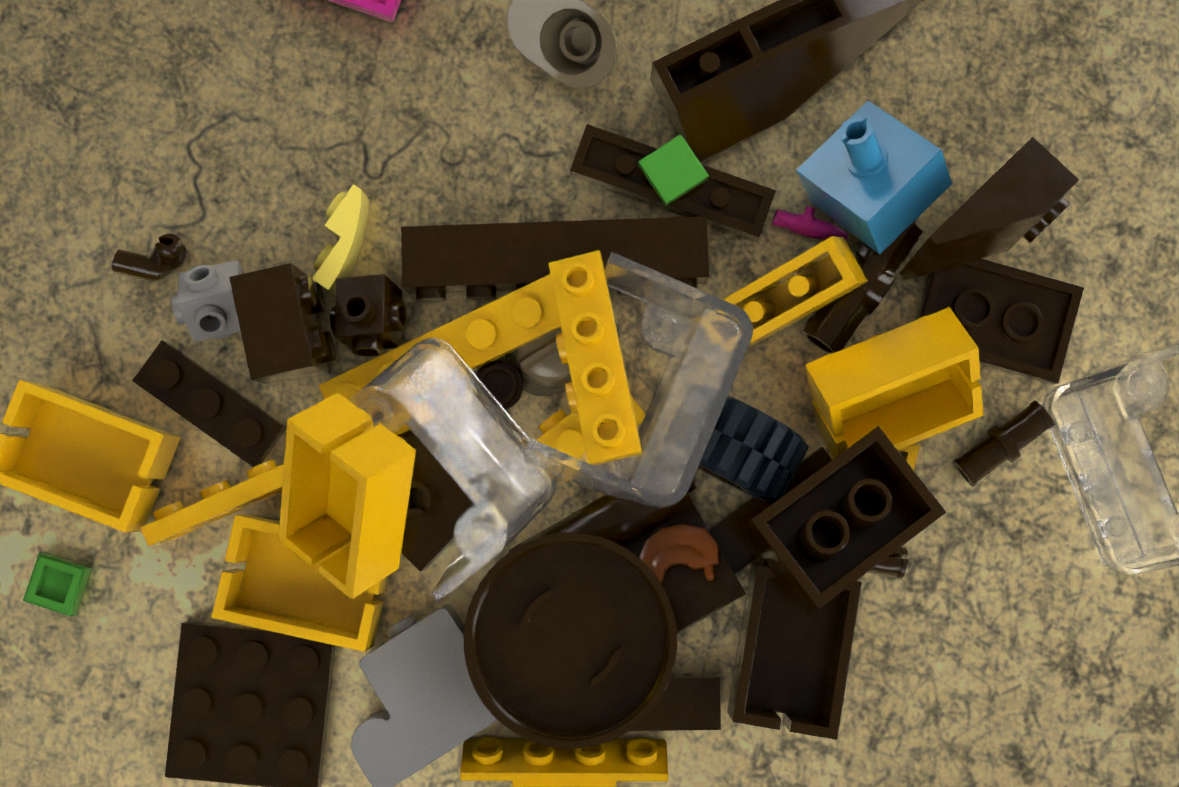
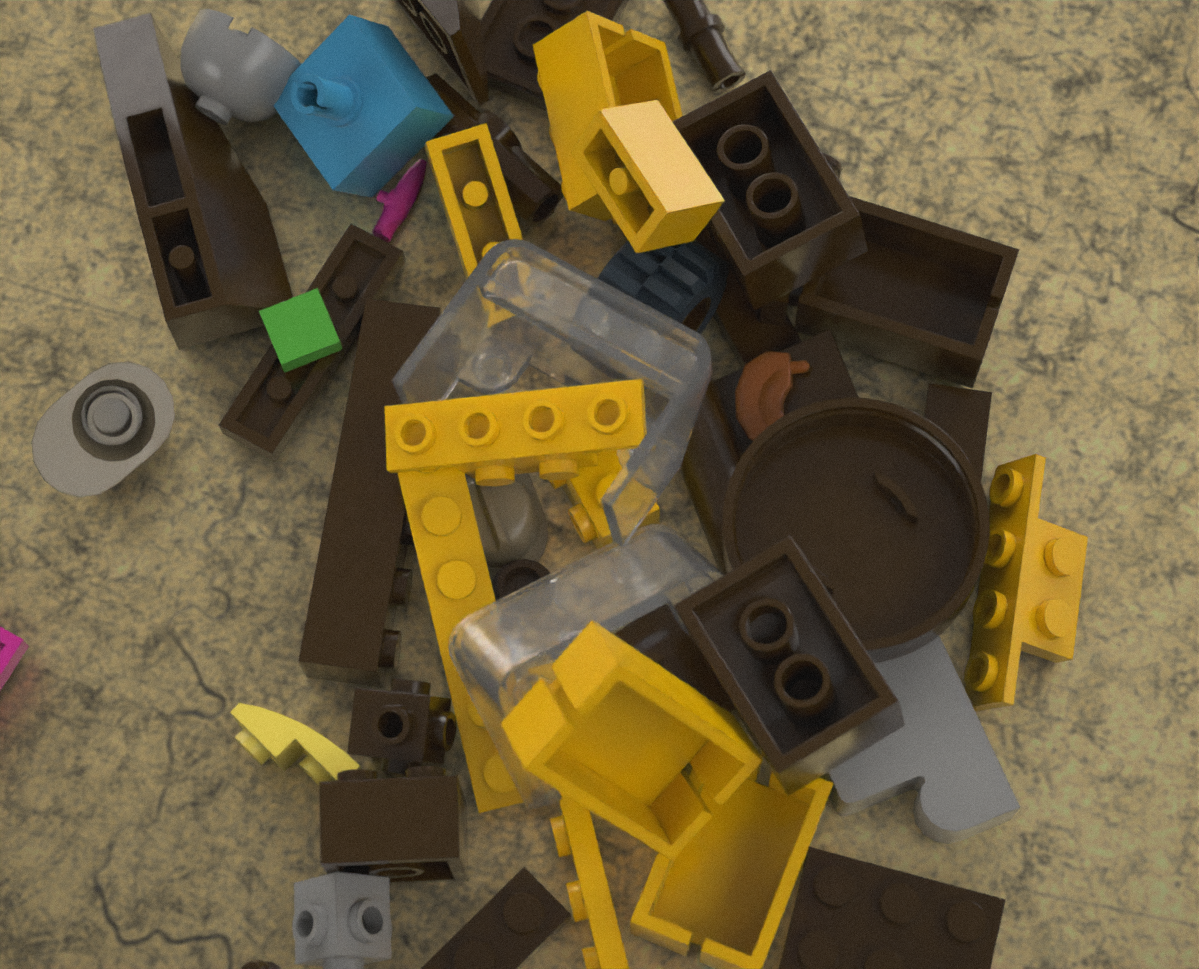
camera: 80 degrees left, 15 degrees down
none -> light grey cylinder [180,9,301,125]
none -> yellow brick [571,100,725,254]
none -> dark brown slope [673,536,905,796]

